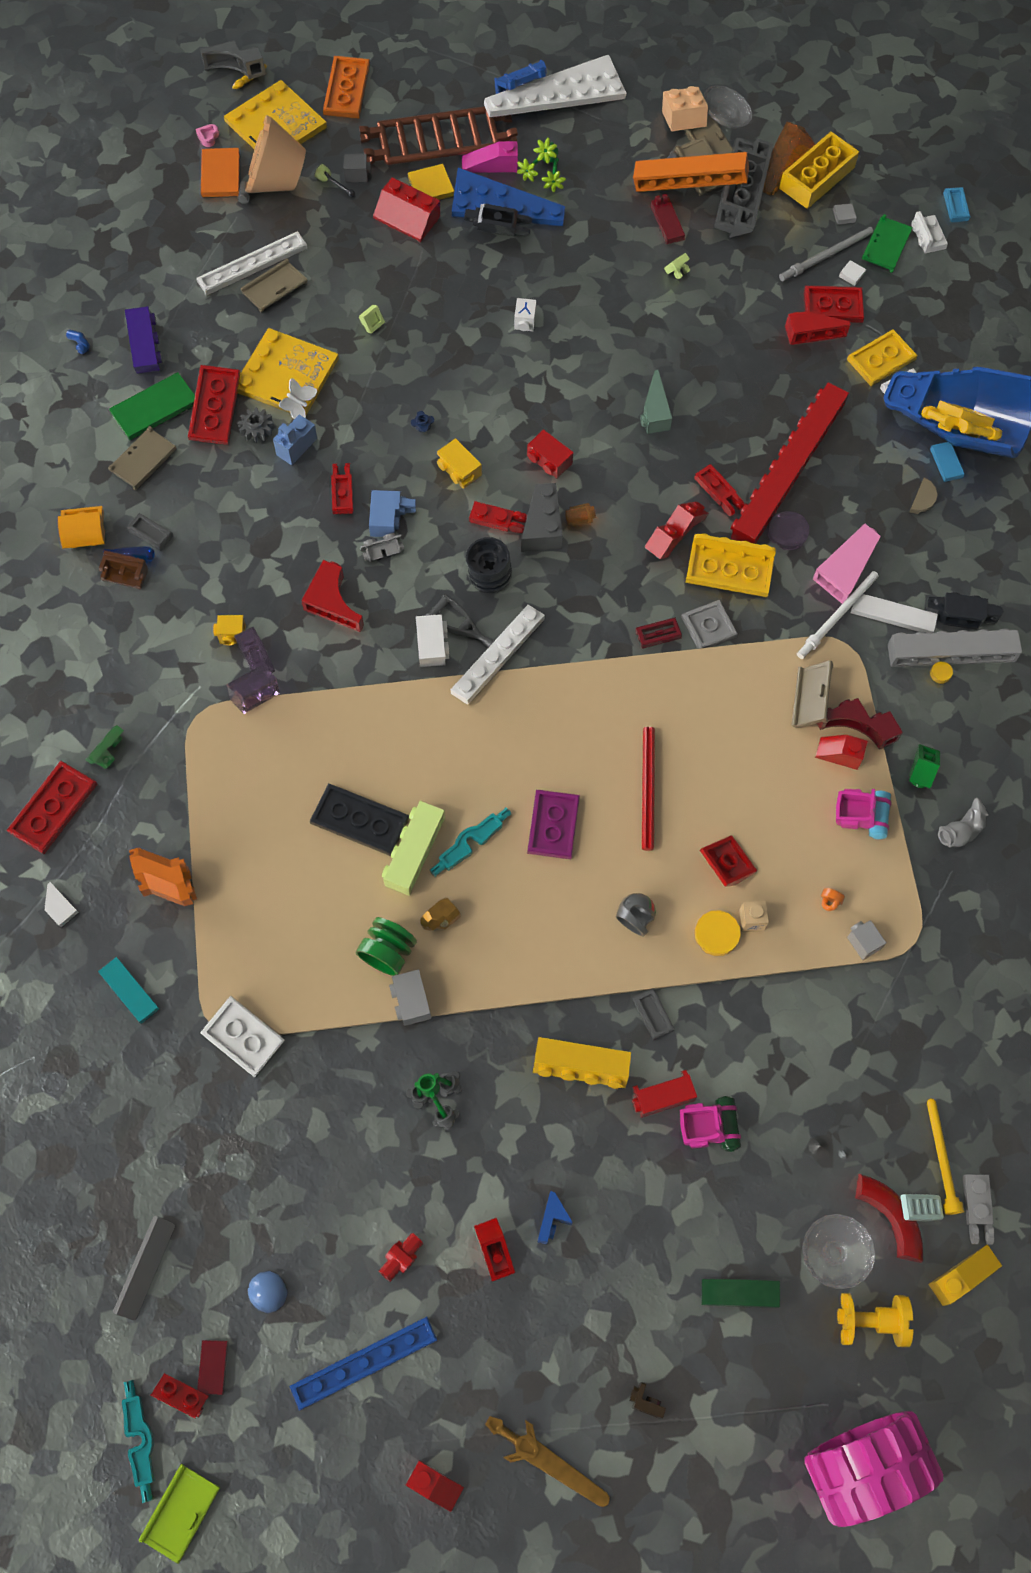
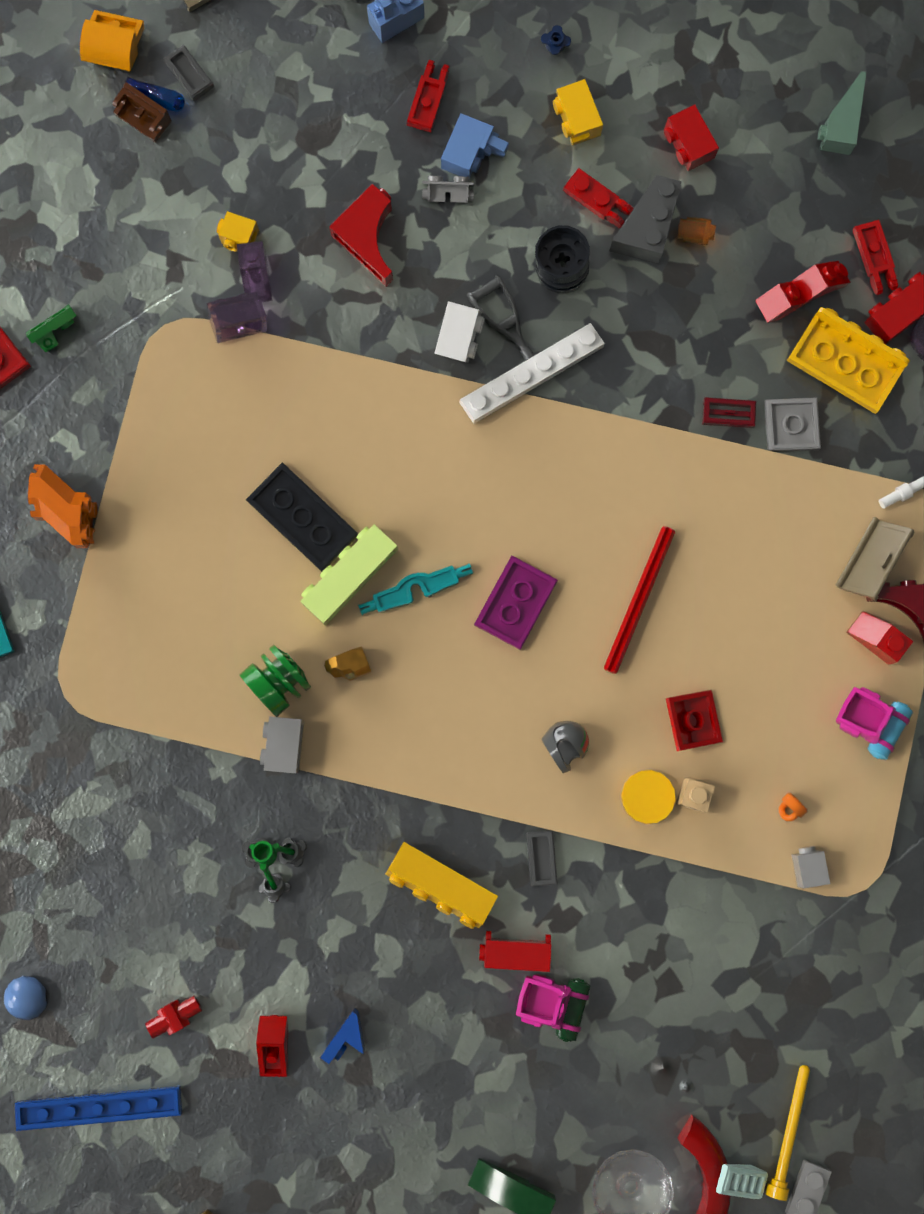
camera: 20 degrees right, 15 degrees up
white tile [200,996,285,1077] -> none

